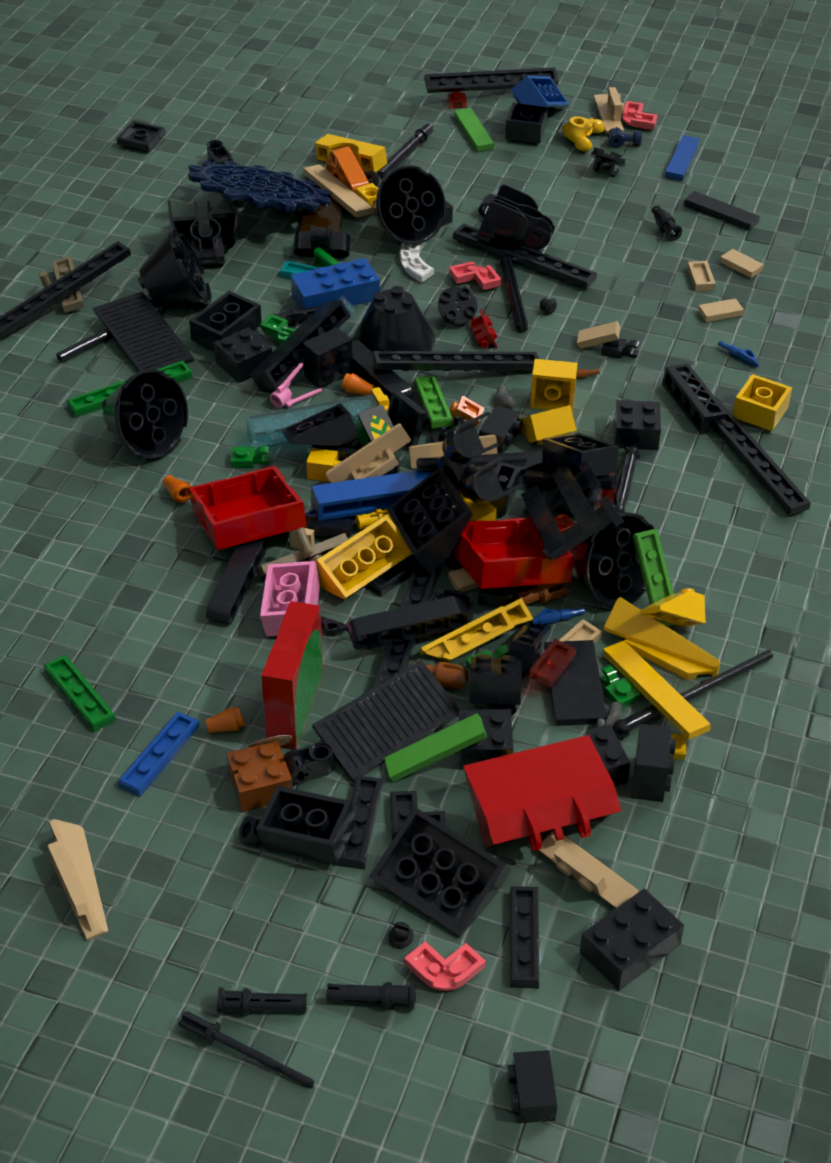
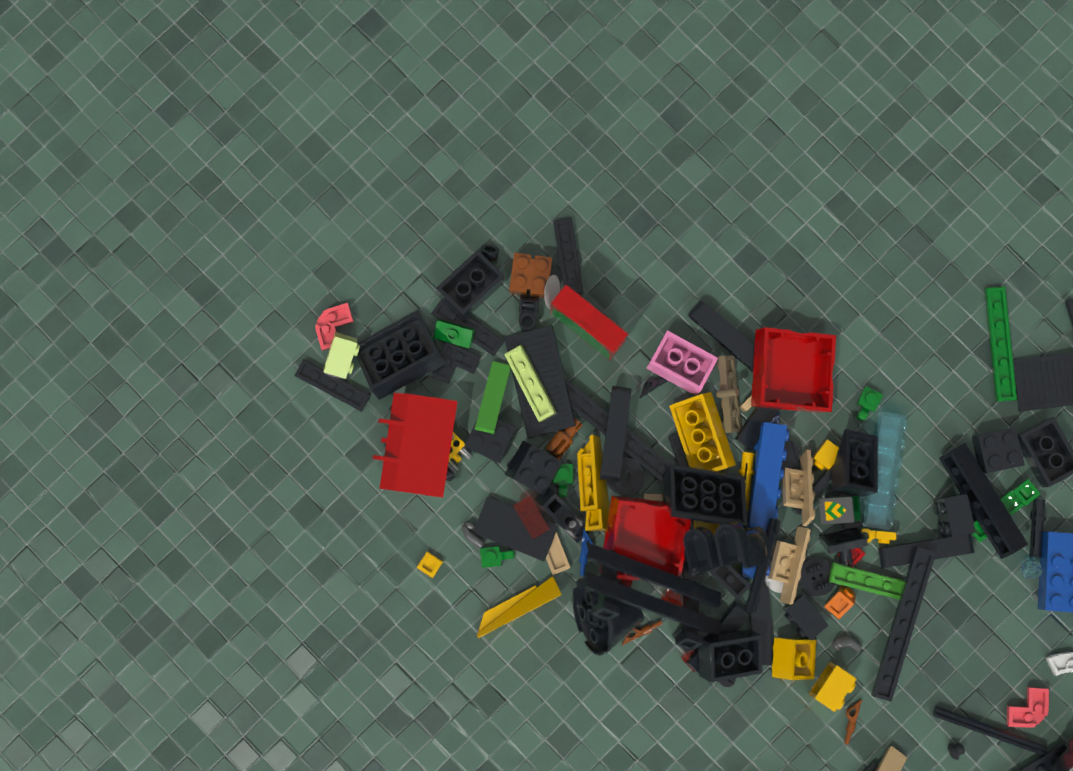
camera: 120 degrees right, 40 degrees up
green tile [43,655,116,732] -> none
tan wedge [48,819,108,941] -> none
black cone [102,369,188,459] -> none
blue tile [118,712,200,797] -> none
orange cone [163,475,191,503] -> none
black piece [178,1011,314,1088] -> none
orange cone [205,706,245,734] -> none
black pin [217,987,307,1015] -> none
bright pink plant [270,363,322,408] -> none
black pin [326,982,416,1010] -> none
orange cone [341,373,374,397] -> none
black cone [353,286,435,353] -> none
black piece [388,922,414,947] -> none
black plate [437,287,478,325] -> none
red hinge [470,309,498,348] -> none
black brick [507,1050,558,1123] -> none
tan bracket [539,830,639,908] -> none
black brick [579,888,684,991] -> none
black brick [586,724,630,786] -> none
yellow tile [603,641,711,740] -> none
black wheel [613,444,641,513] -> none
black bar [613,650,773,738] -> none
black brick [614,400,661,450] -> none
black brick [631,724,676,802] -> none
bright green tile [632,528,674,626] -> none
yellow slope [641,588,706,628] -> none
none -> yellowish green brick [324,332,360,379]
none -> green plate [434,319,475,348]
none -> yellowish green tile [504,345,557,422]
none -> black tile [553,218,583,294]

